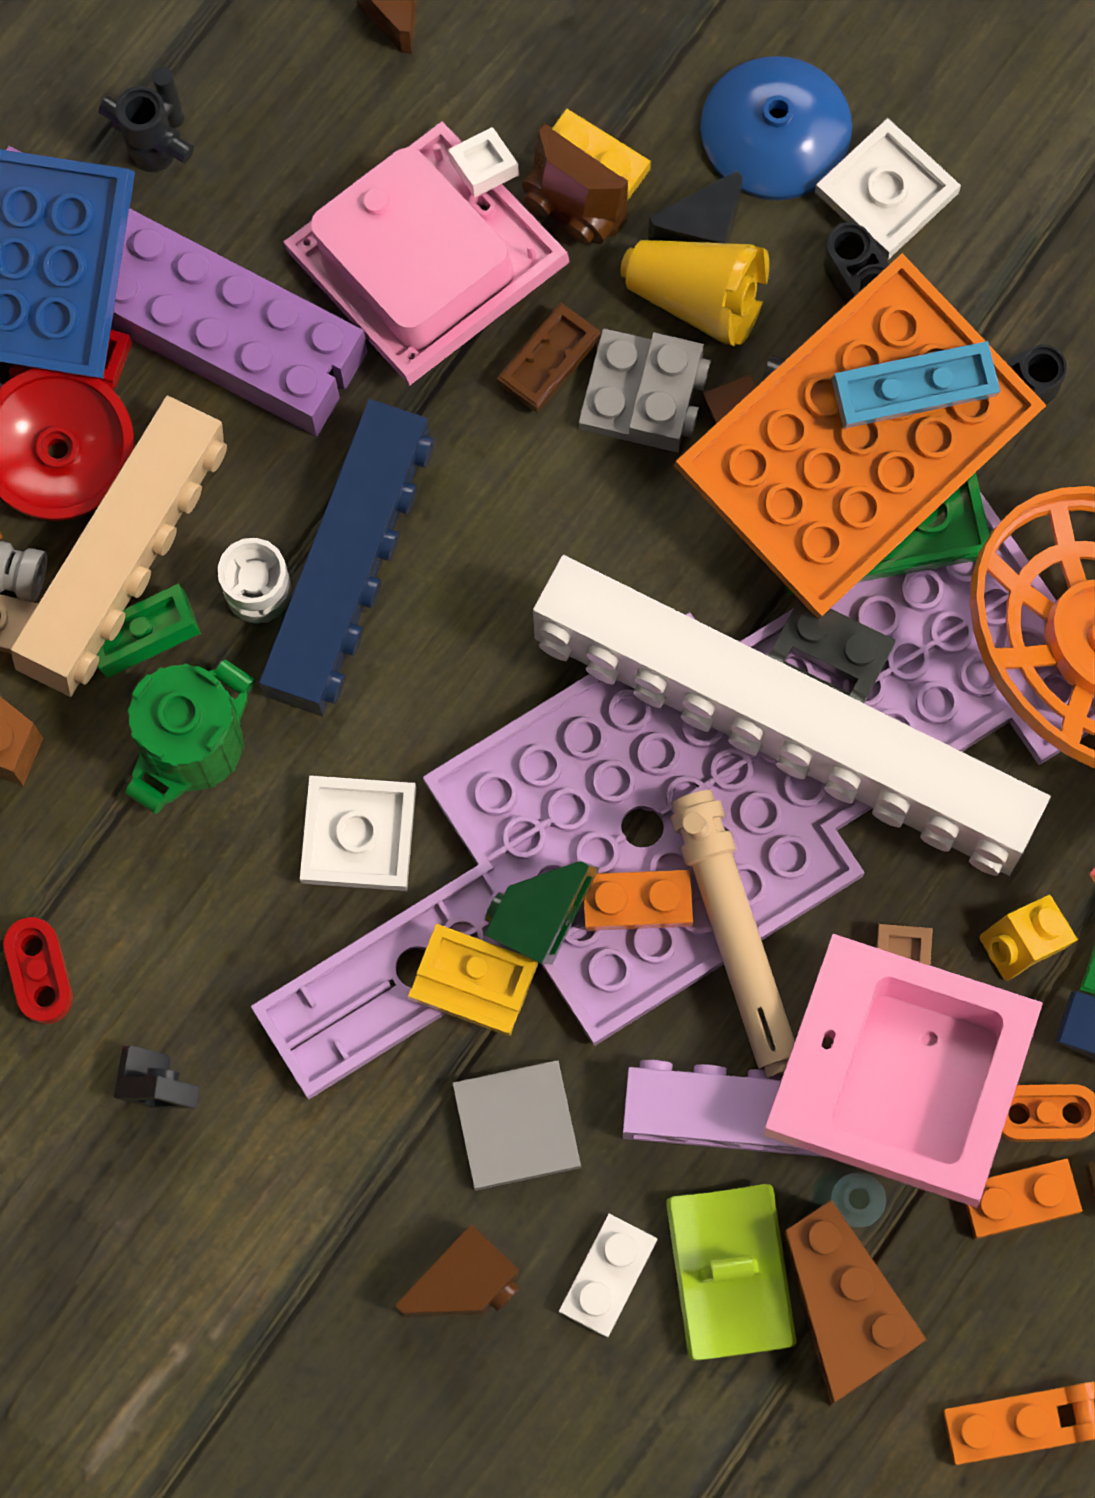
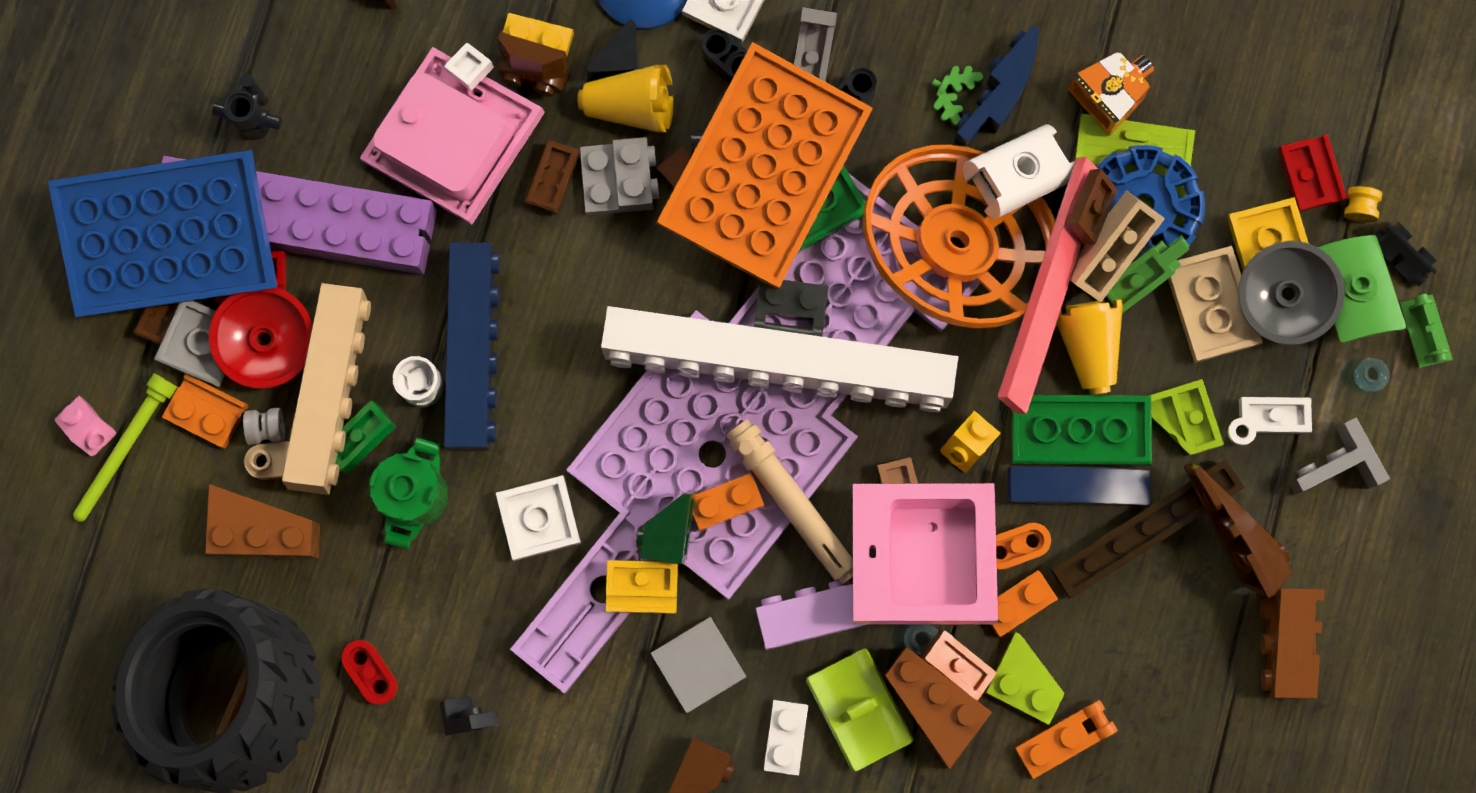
camera: 20 degrees left, 5 degrees up
dark azure plate [831,341,1000,429] -> none
none -> light grey bracket [794,7,838,81]
none -> plate [920,630,997,701]
none -> lime wing [985,632,1065,725]

